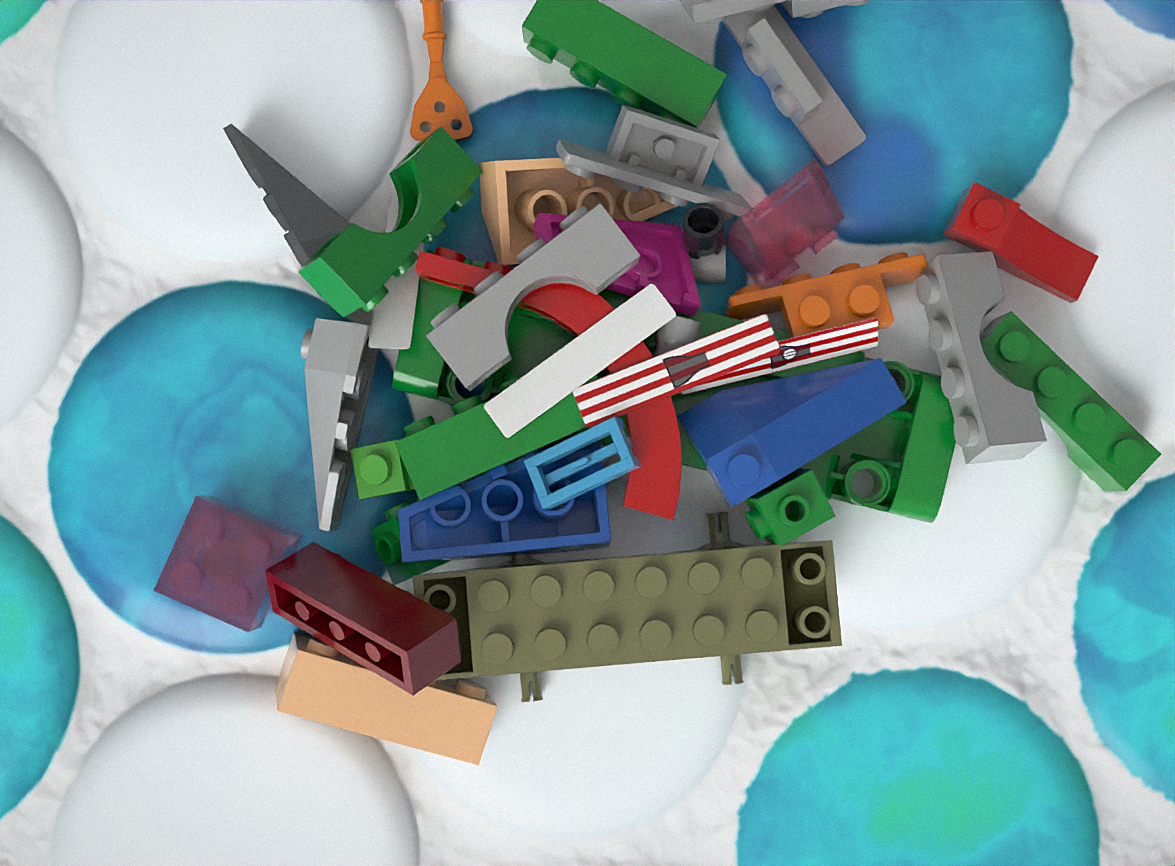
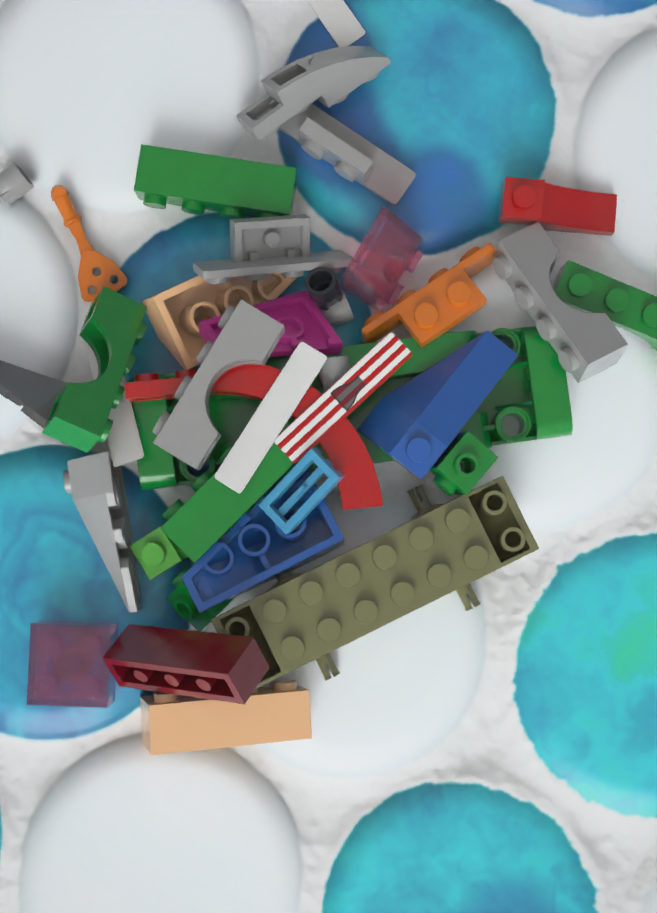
camera: 20 degrees left, 0 degrees up
sticker [681,318,878,394] -> none

